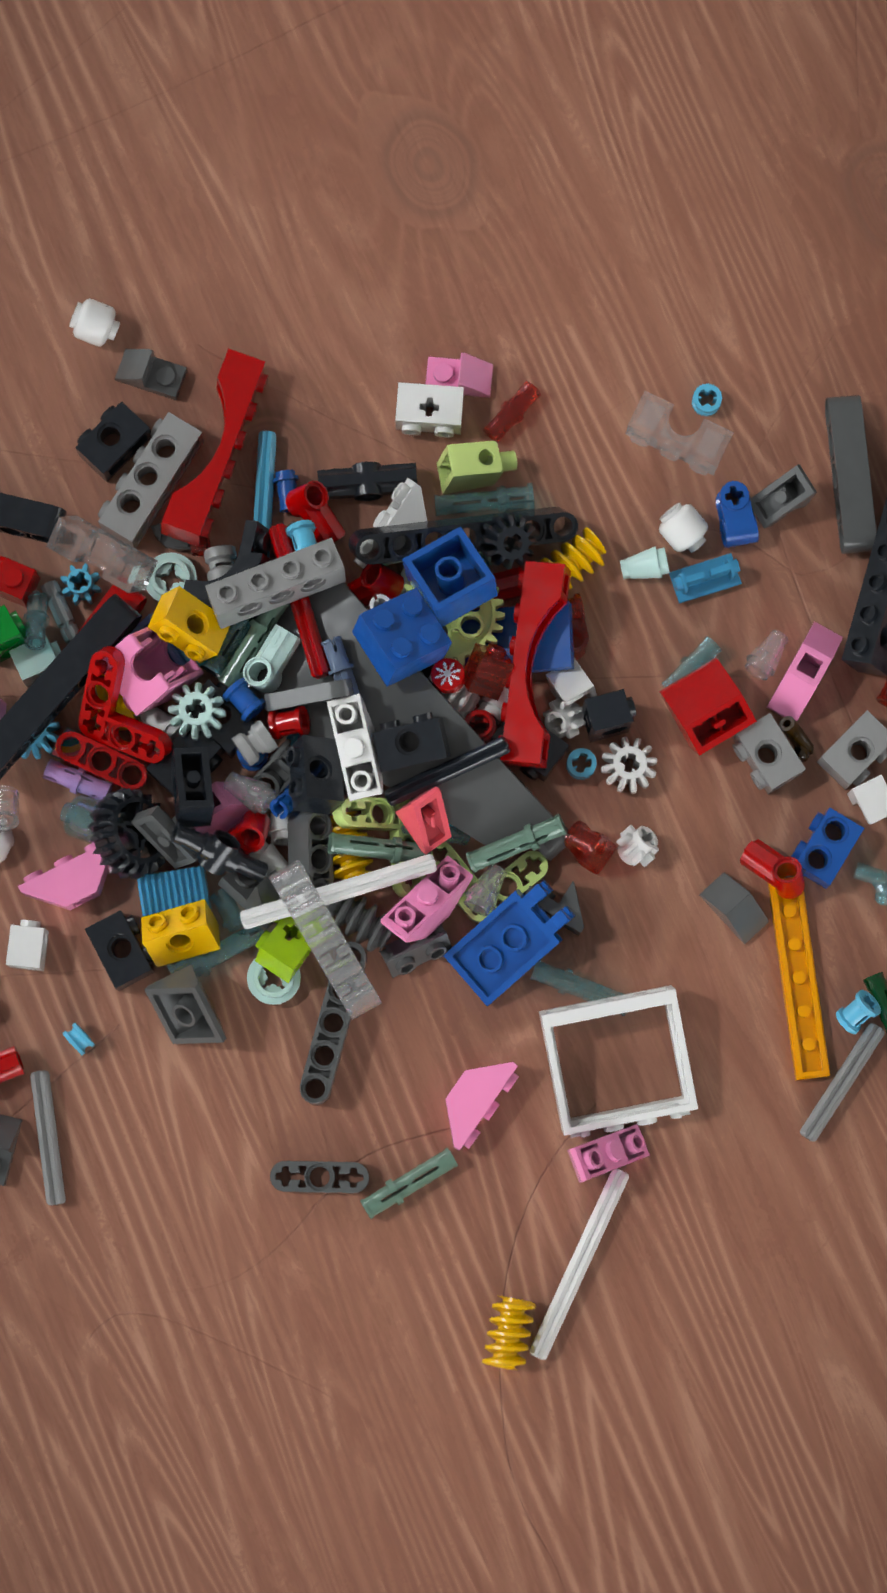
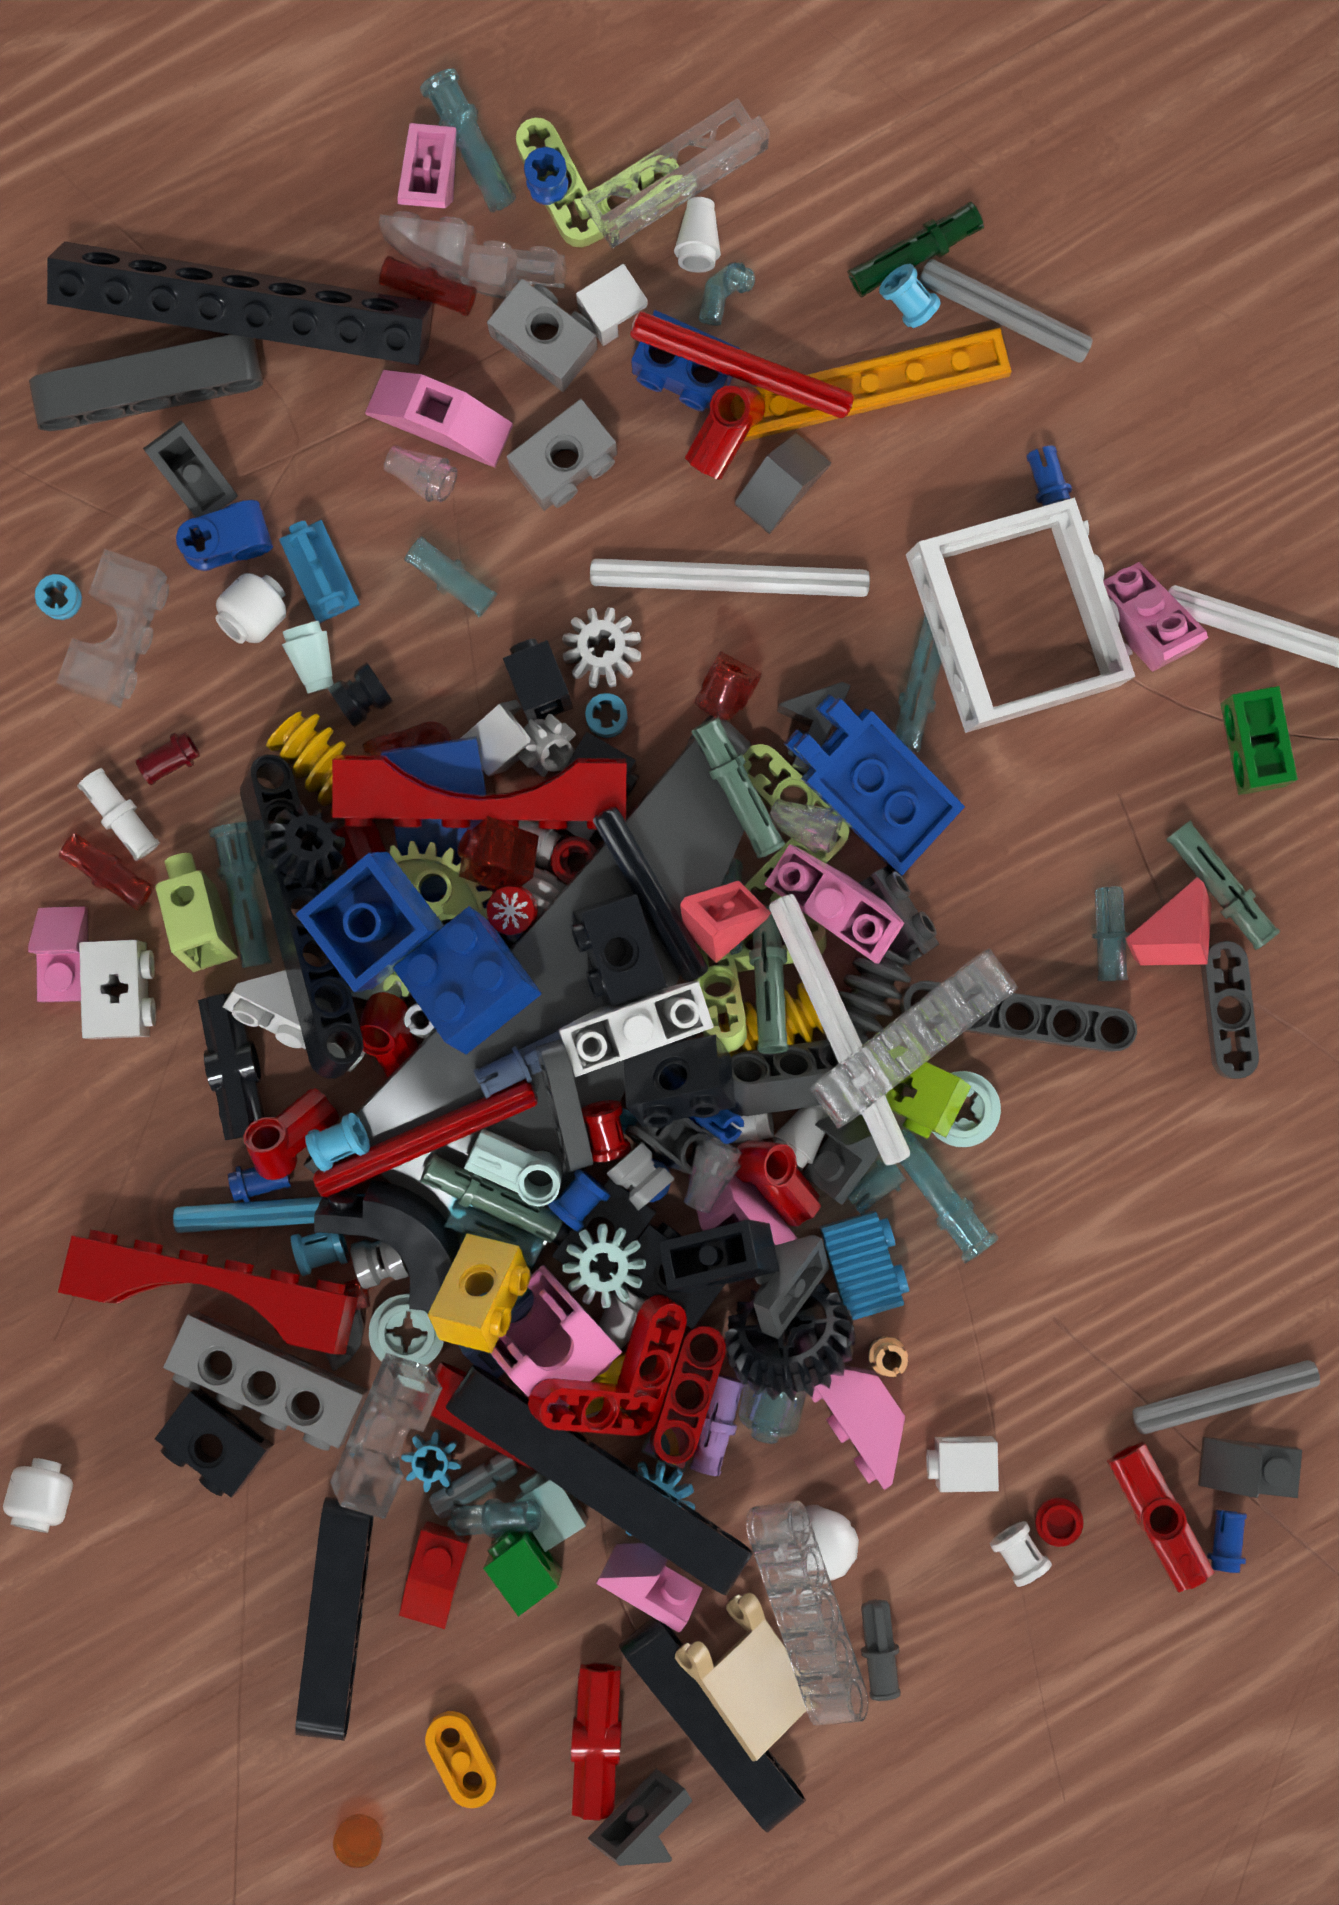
camera: 90 degrees left, 5 degrees up
medium azure bush [62,1022,95,1056] -> none
black brick [85,910,155,991] -> none
dark grey slope [115,349,187,401] -> none
yellow brick [141,899,220,967] -> none
dark grey slope [144,965,227,1044] -> none
black pin [170,822,268,883] -> none
light grey brick [205,538,346,629] -> none
bright pink slope [445,1062,519,1151] -> none
white gear [616,825,659,867] -> none
red slope [659,658,757,756] -> none
dark brown arm [779,716,814,762] -> none
none -> white pin [77,768,160,861]
none -> dark red pin [135,732,200,785]
none -> medium azure bush [291,1232,350,1276]
none -> black wheel [328,662,393,728]
none -> white axle [590,559,870,597]
none -> red axle [630,312,854,418]
none -> light nougat pin [868,1336,908,1377]
none -> blue pin [1026,445,1073,506]
none -> clear light blue axle [1092,886,1130,981]
none -> coral slope [1126,877,1212,966]
none -> green brick [1220,686,1298,795]

